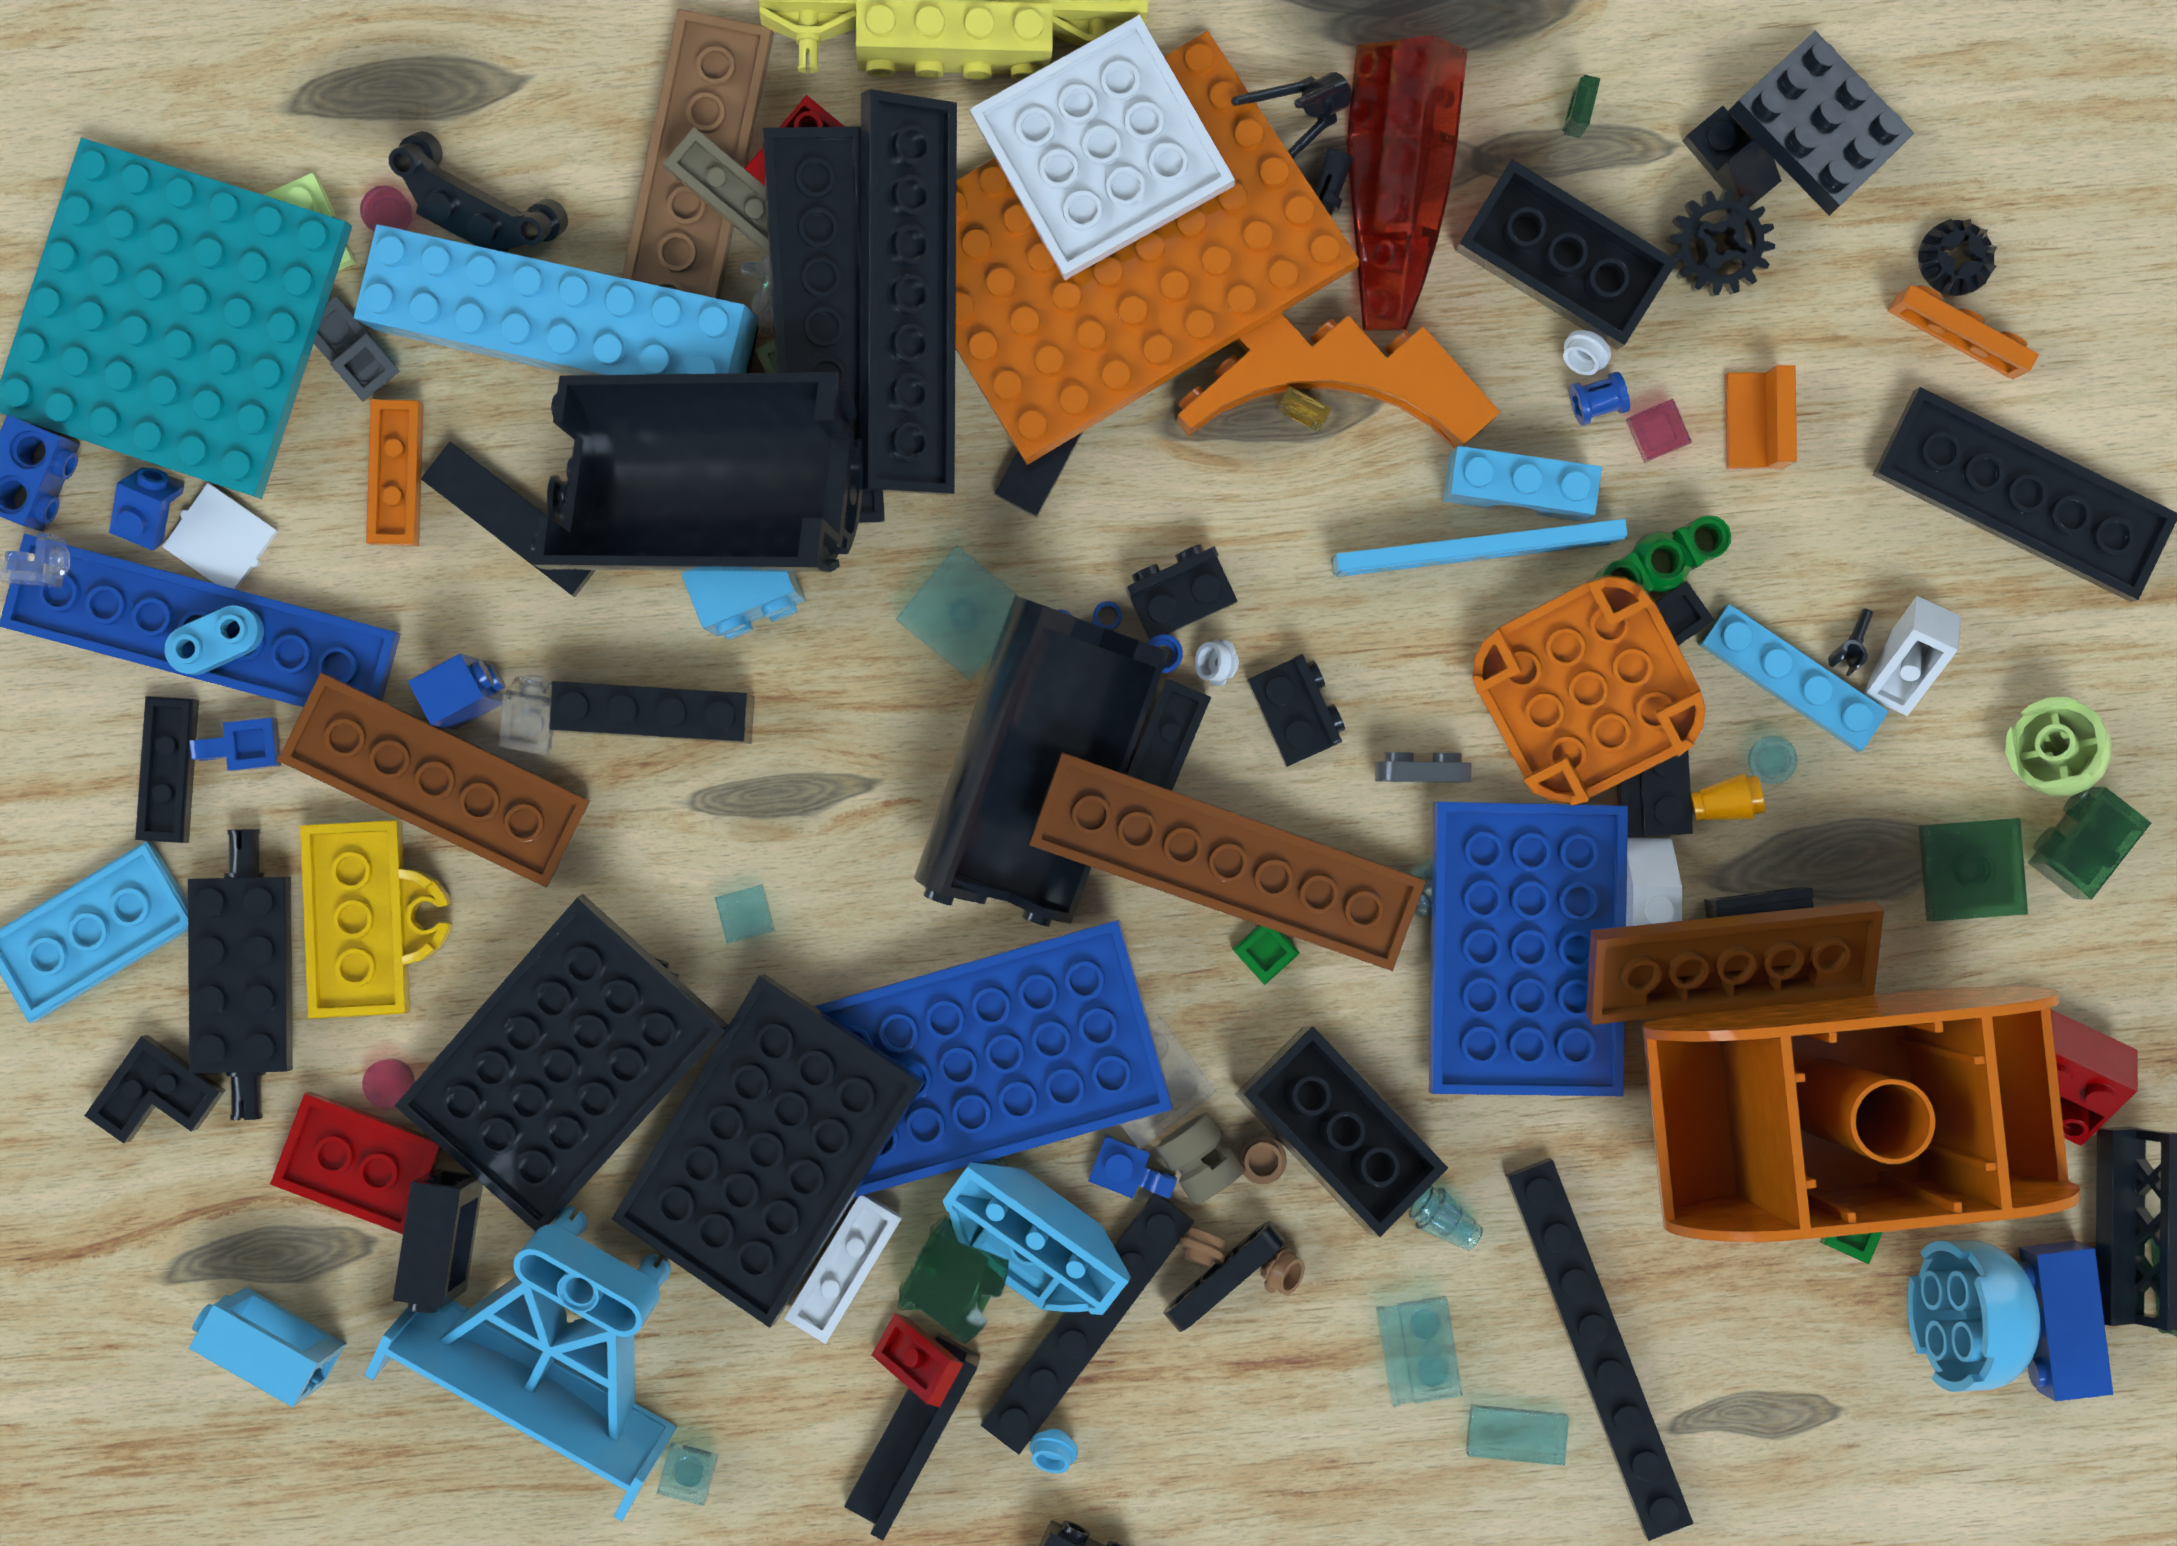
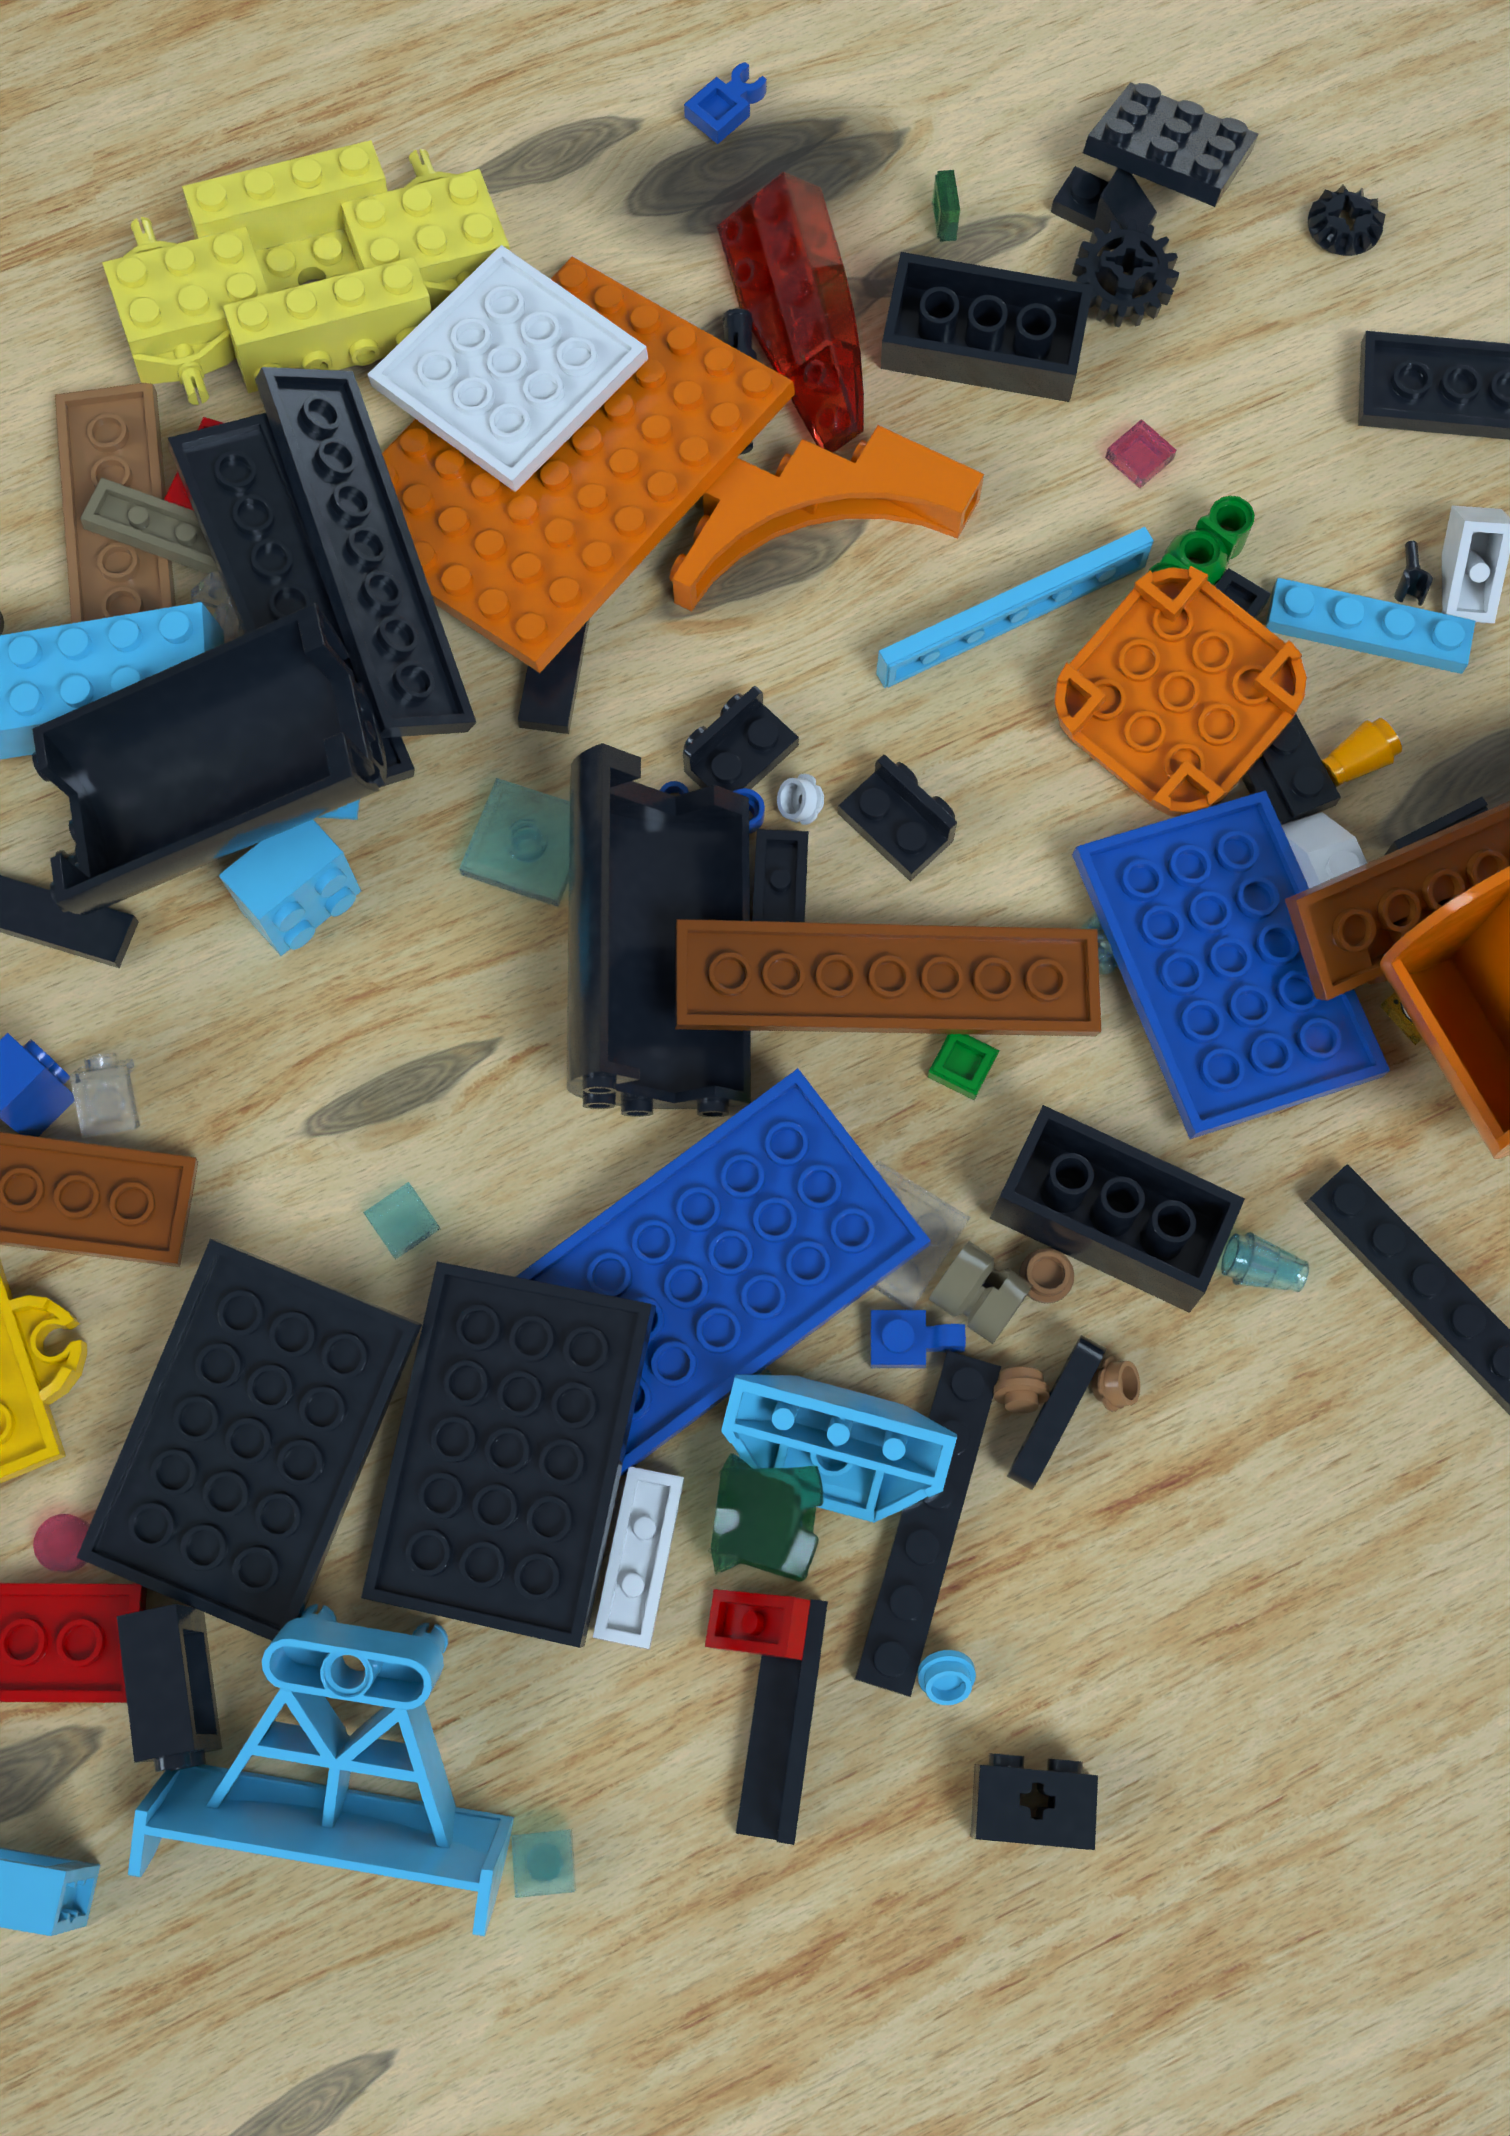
camera: 20 degrees left, 15 degrees down
black brick [549,681,755,744] -> none
black plant [1231,72,1352,159] -> none
clear yellow tile [1278,386,1332,432] -> none
dark grey plate [1375,752,1472,783] -> none
clear light blue plate [1376,1296,1463,1407] -> none
medium azure arch [1443,446,1602,522] -> none
clear light blue tile [1466,1404,1569,1466] -> none
white plate [1563,330,1611,375] -> none
blue bush [1569,372,1630,426] -> none
orange panel [1725,365,1797,469] -> none
clear light blue plate [1748,736,1798,784] -> none
orange plate [1887,284,2039,380] -> none

